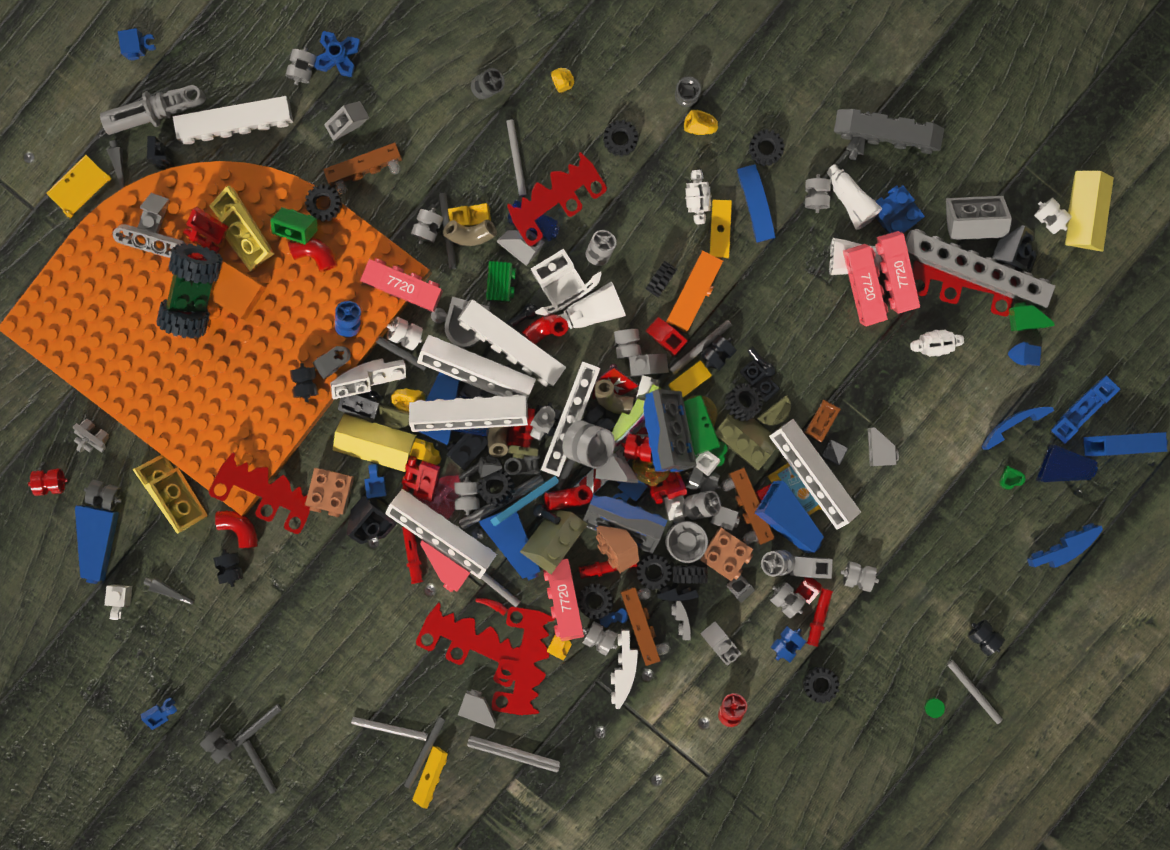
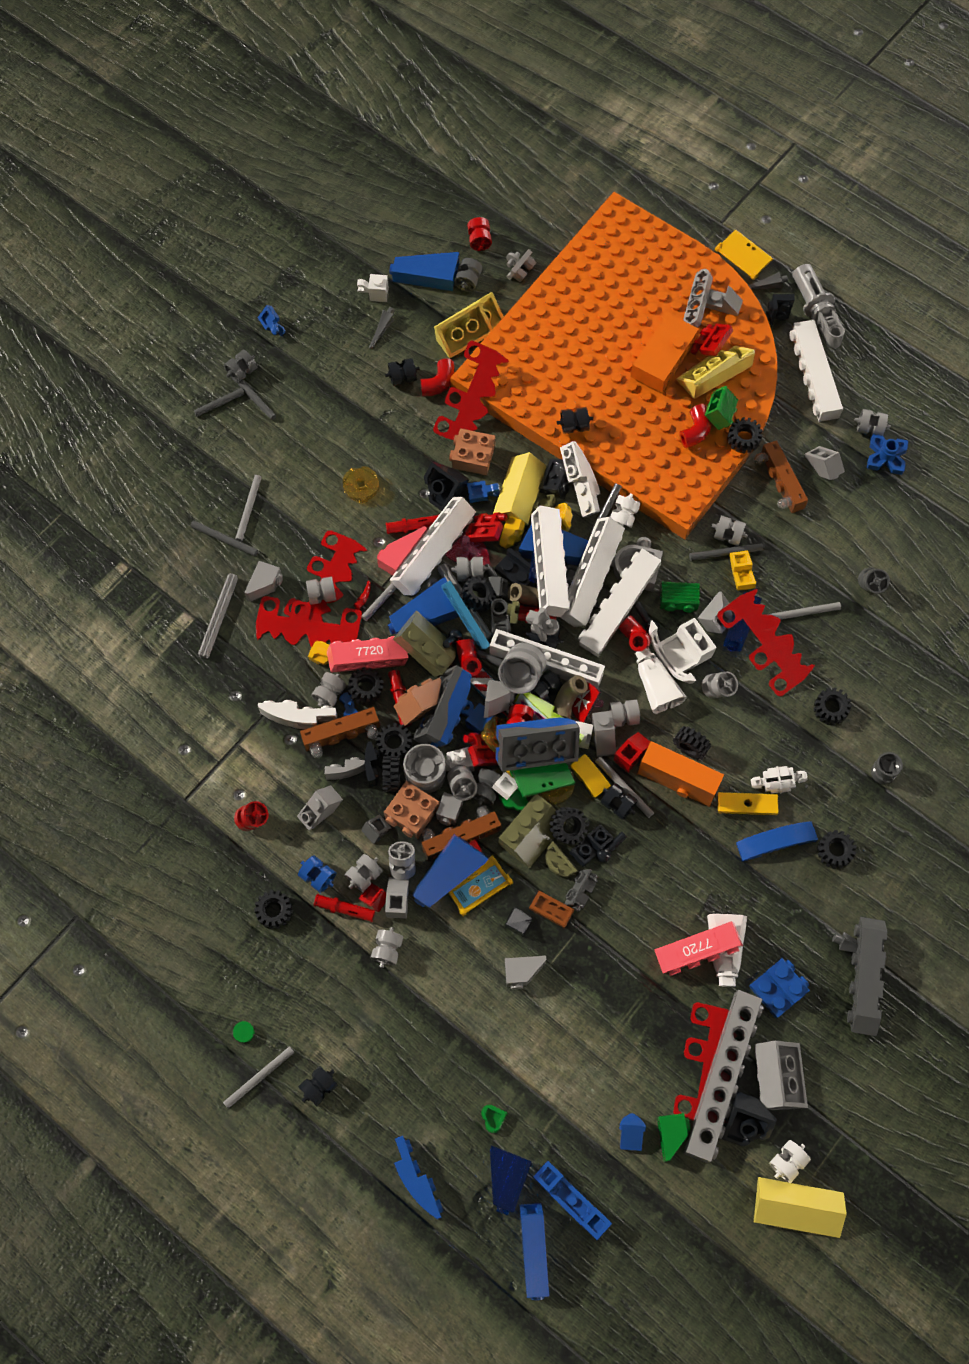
camera: 90 degrees right, 20 degrees down
blue brick [118,28,156,60] -> none
black plate [156,243,223,339] -> none
dark grey piece [312,346,351,379] -> none
blue wheel [335,301,361,337] -> none
coral brick [360,258,443,312] -> none
yellow tile [412,746,448,808] -> none
dark tan cylinder [443,220,497,246] -> none
yellow rock [551,68,574,92] -> none
yellow rock [684,110,718,135] -> none
white brick [769,419,861,530] -> none
light grey wheel [805,174,831,213] -> none
white piece [827,164,882,230] -> none
coral brick [875,231,920,314] -> none
white piece [911,330,964,357] -> none
blue slope [982,407,1055,450] -> none
none -> light grey wheel [306,576,336,605]
none -> clear yellow plate [343,466,379,503]
none -> dark grey hinge [564,869,598,912]

